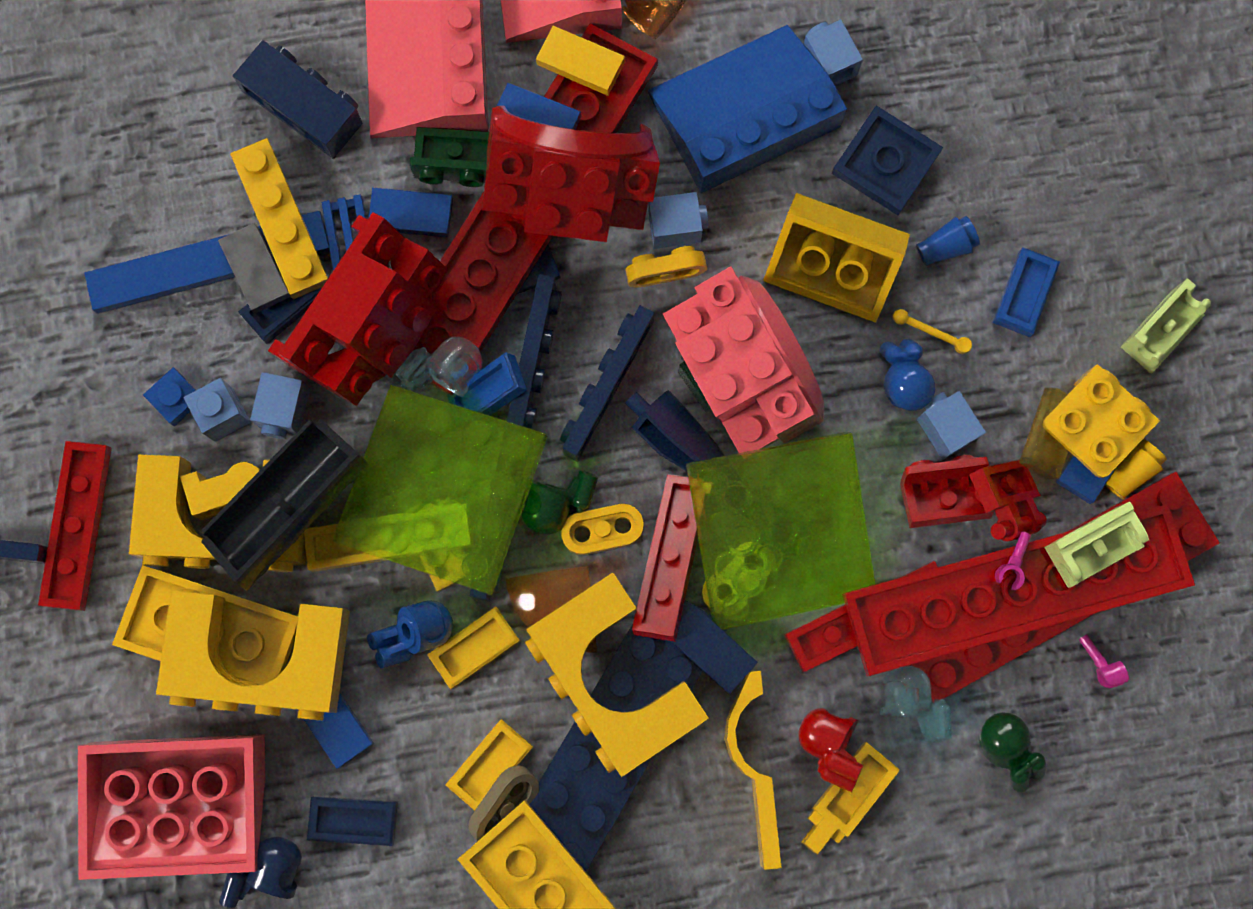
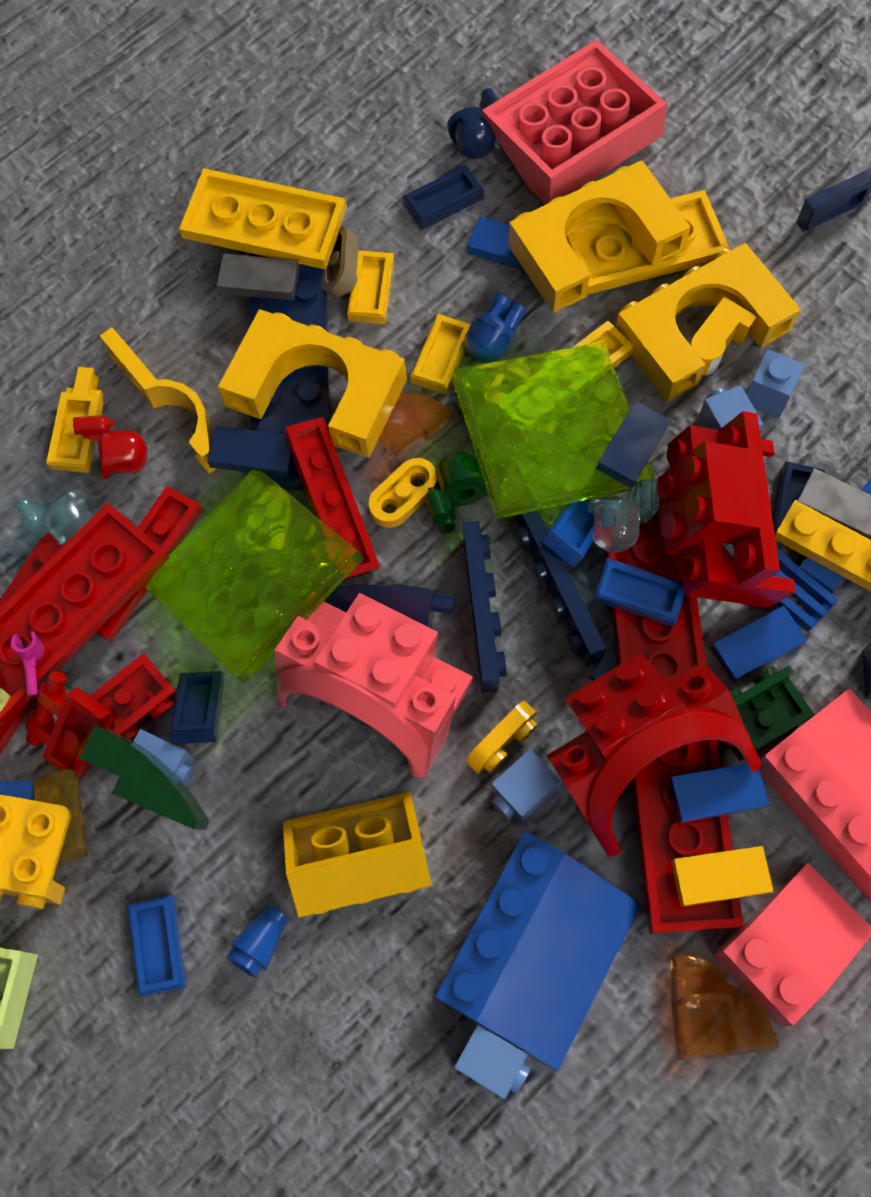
camera: 150 degrees right, 10 degrees down
red plate [38,441,112,611] -> none
blue plate [143,367,196,427] -> none
black container [201,419,369,591] -> none
dark blue plate [831,105,943,216] -> none
blue piece [880,339,936,411] -> none
yellow hinge [893,309,972,354] -> none
none -> dark green slope [79,725,210,830]
none -> dark blue tile [169,671,224,745]
none -> flat silver tile [216,254,300,301]
none -> blue tile [593,558,684,627]
none -> dark blue tile [596,400,672,489]

